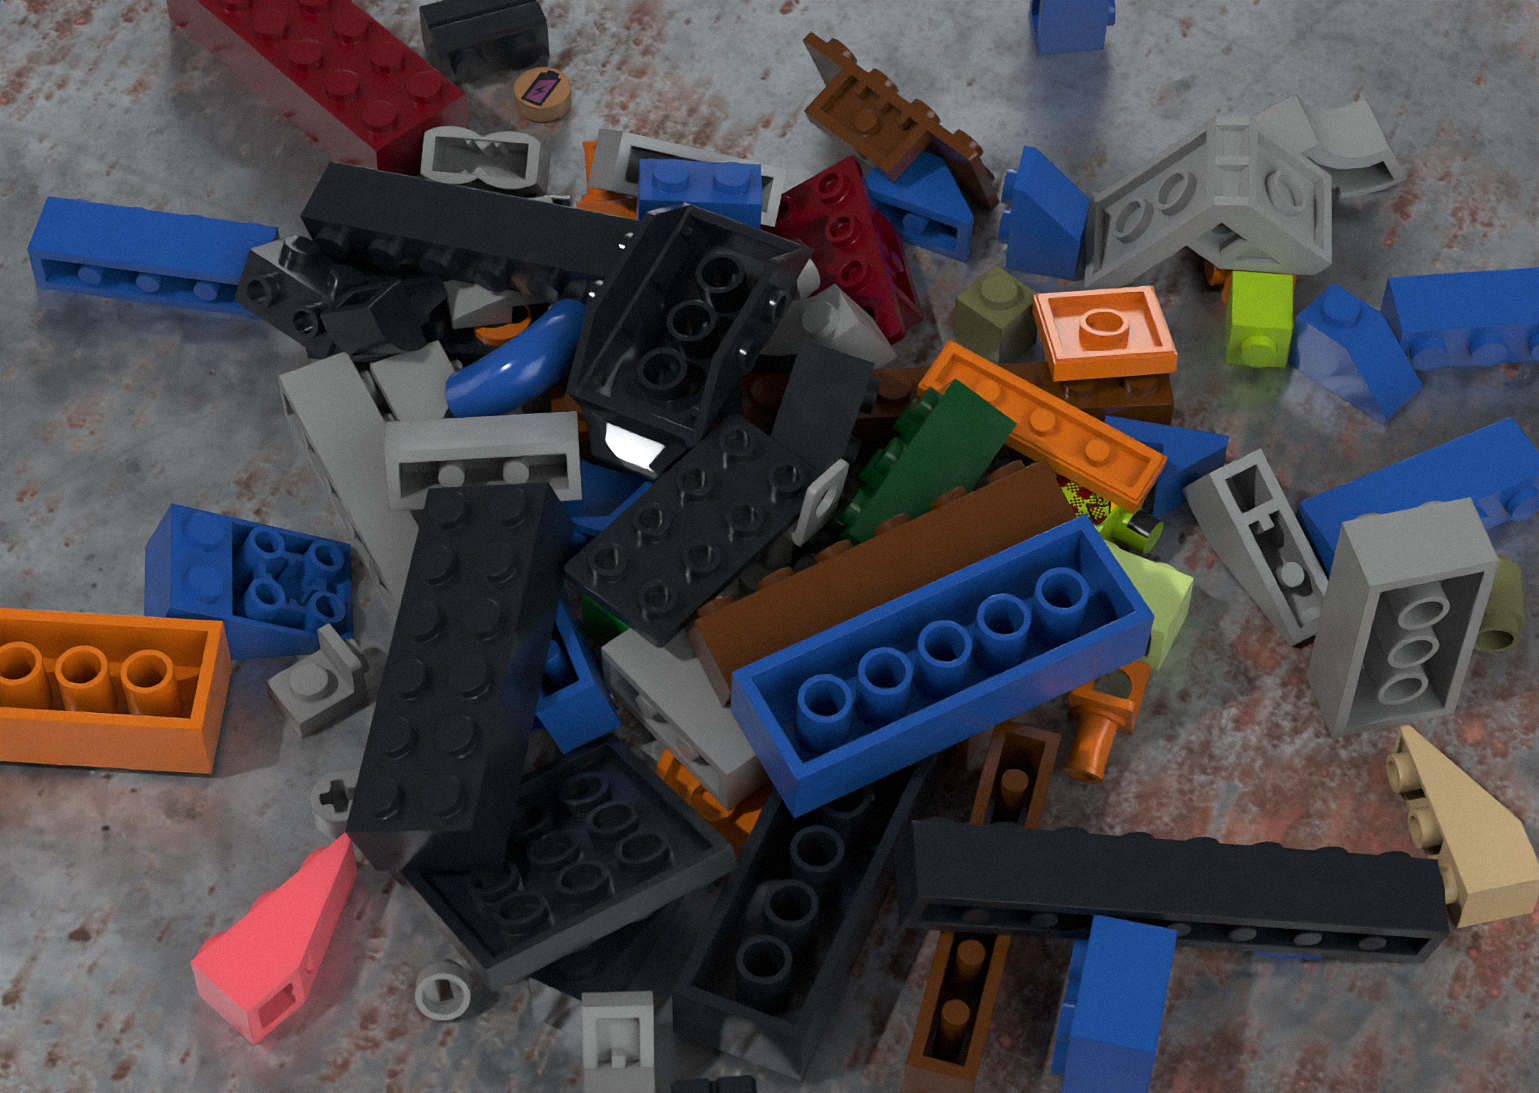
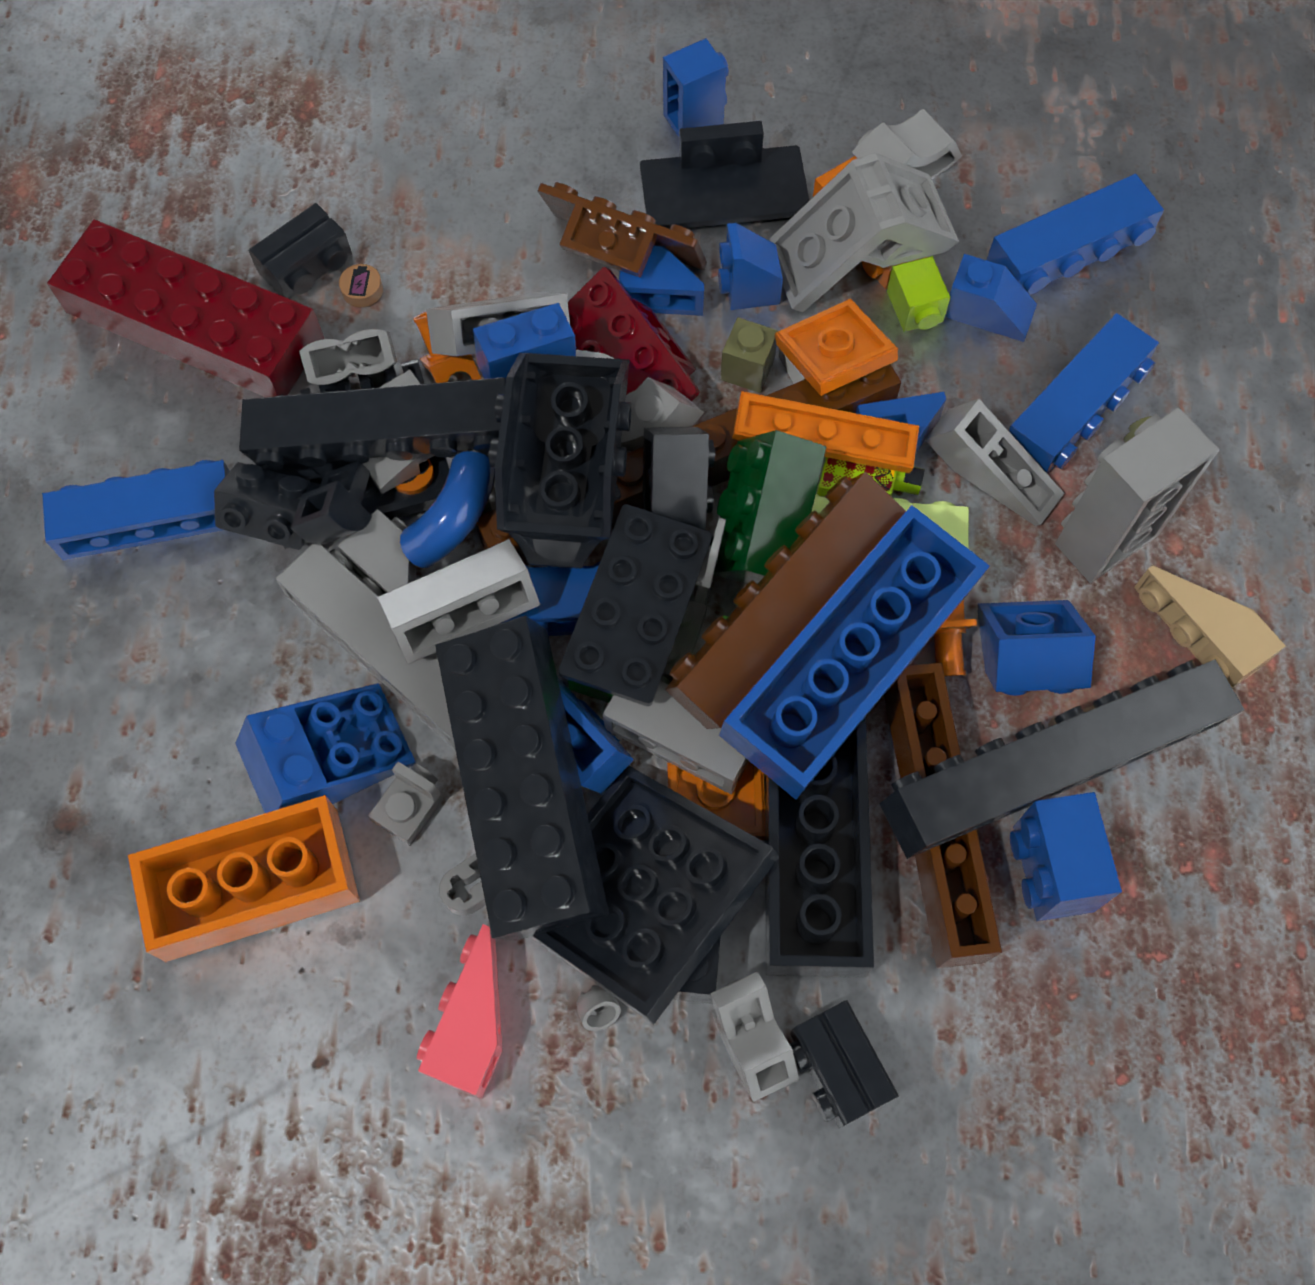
camera: 20 degrees left, 15 degrees up
none -> black bracket [640,121,810,229]
none -> blue slope [977,600,1096,696]

